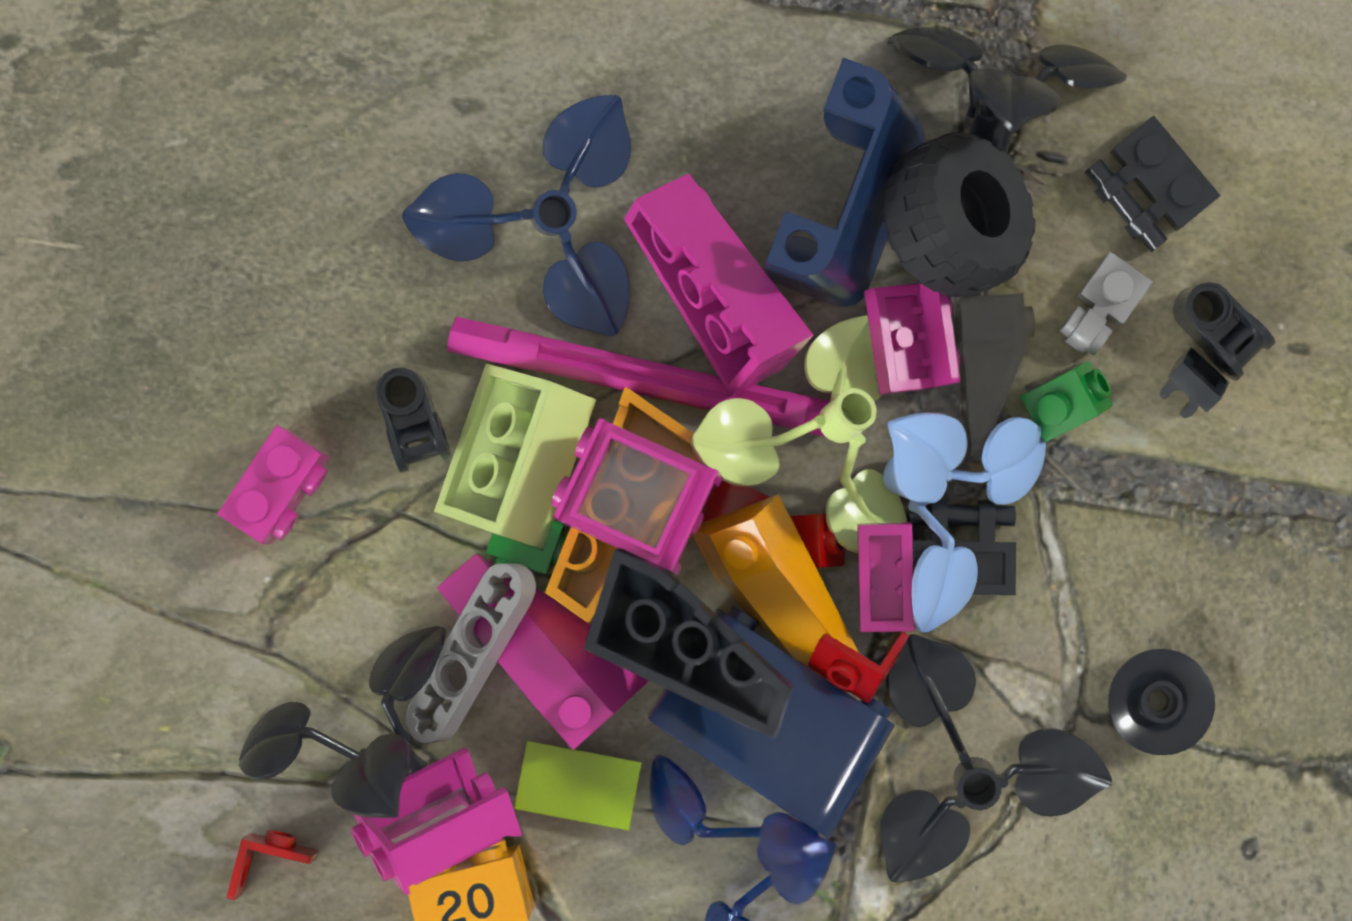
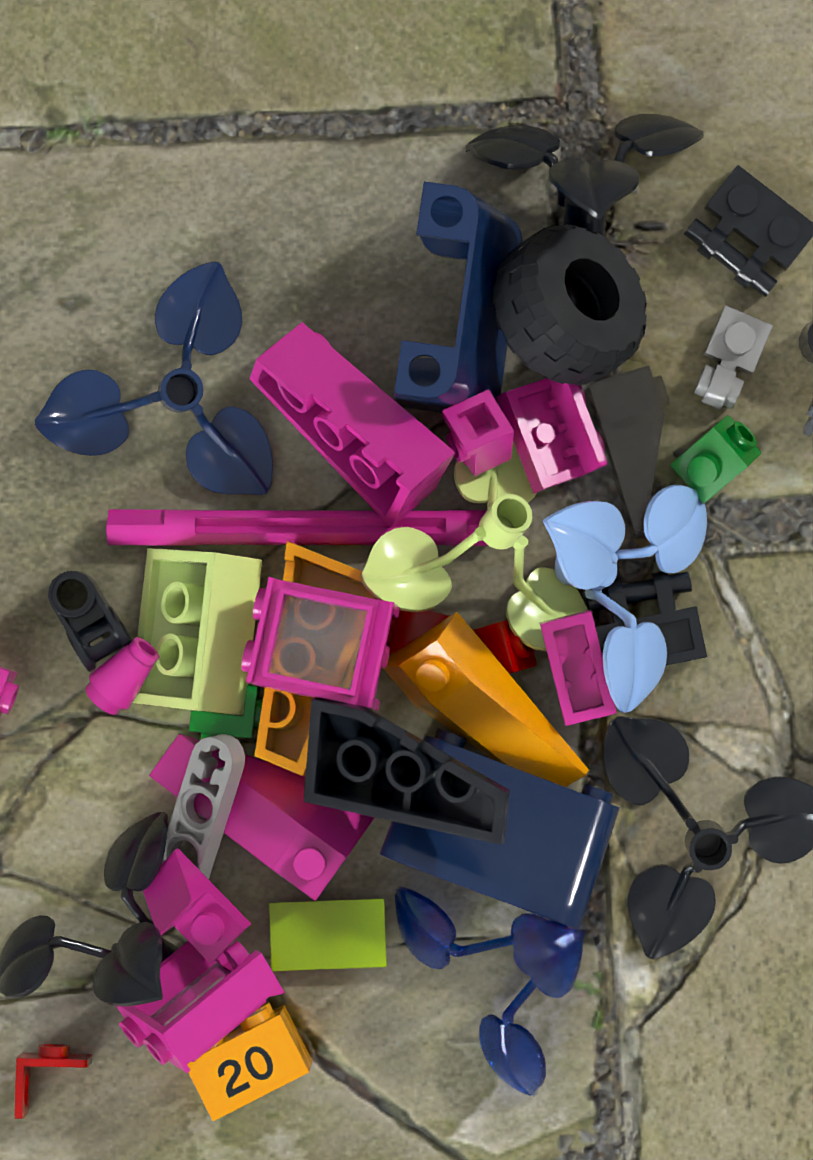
camera: 10 degrees left, 0 degrees up
red bracket [808,632,909,704] -> none
none -> dark pink cone [85,637,159,715]
none -> dark pink slope [143,848,251,964]
none -> dark pink brick [442,389,514,477]

